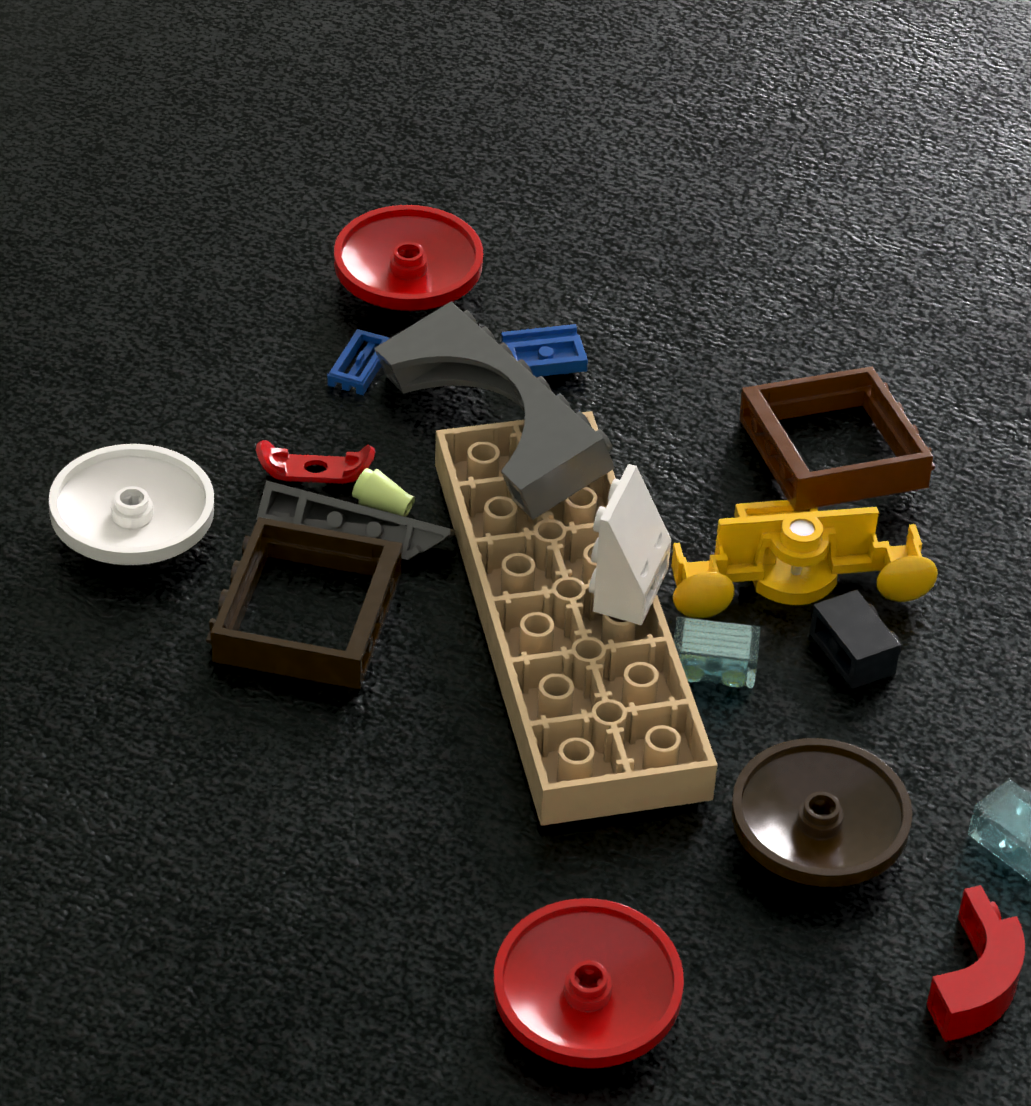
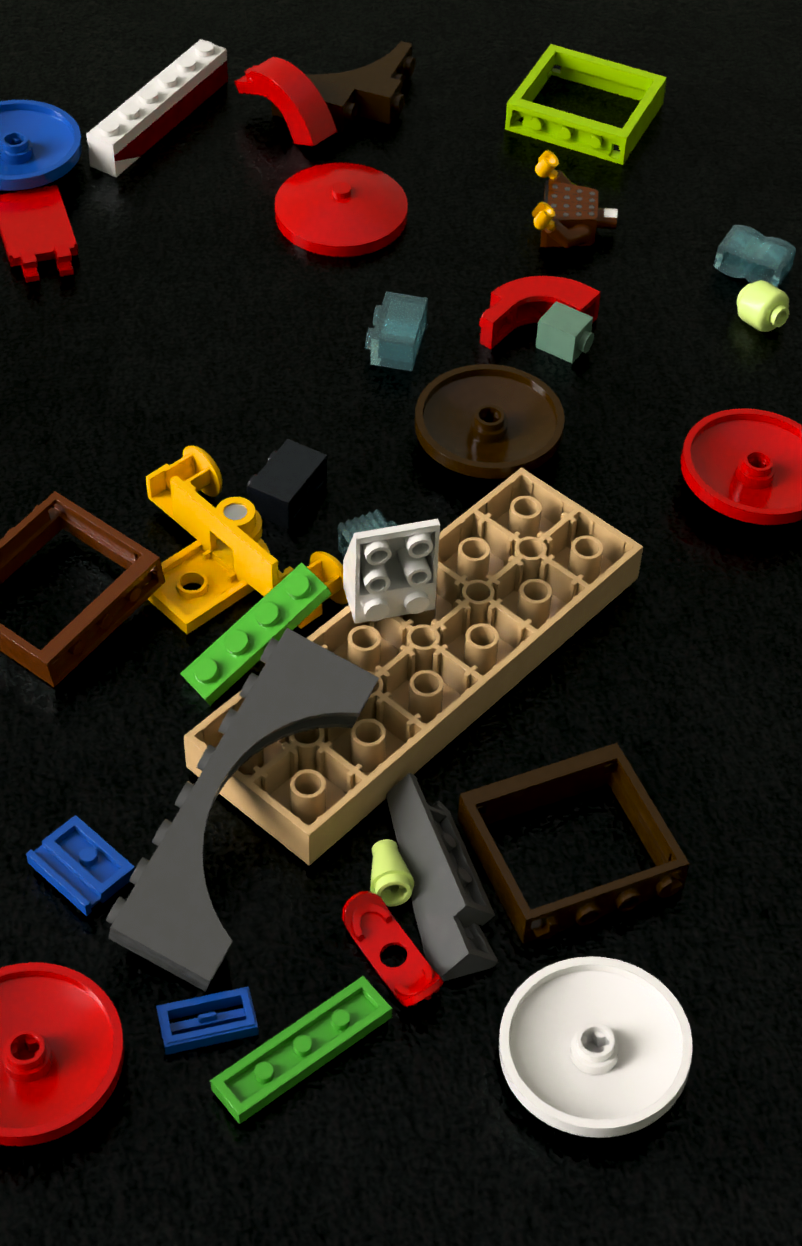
camera: 125 degrees left, 5 degrees up
none -> bright green plate [180,562,332,706]
none -> bright green plate [210,976,392,1124]
none -> sand green brick [536,301,594,363]

